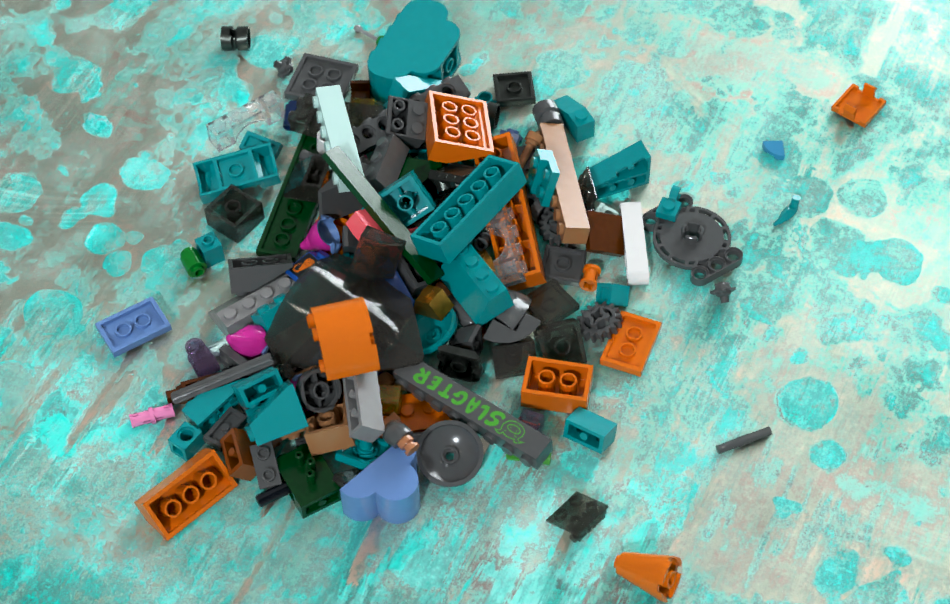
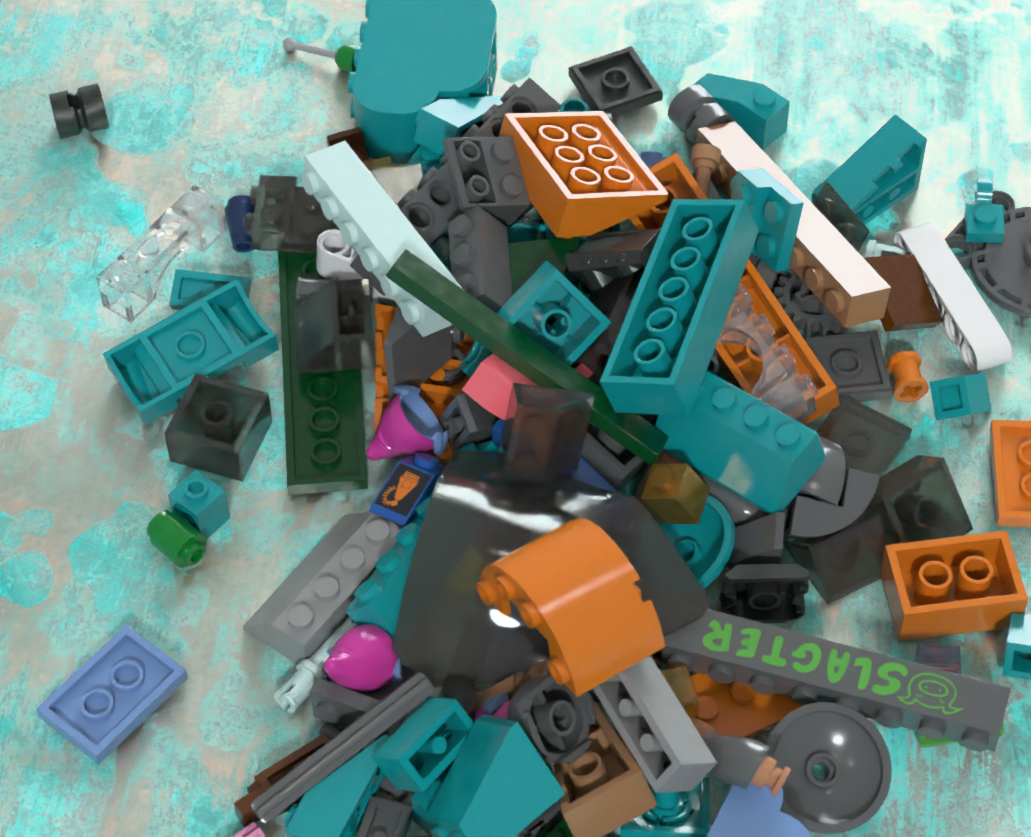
camera: 20 degrees left, 0 degrees up
clear purple piece [185,338,221,377] -> none
dark grey slope [228,253,293,296] -> none
dark grey plant [273,56,294,79] -> none
dark grey plate [284,53,359,104] -> none
dark grey gear [576,302,623,343] -> none

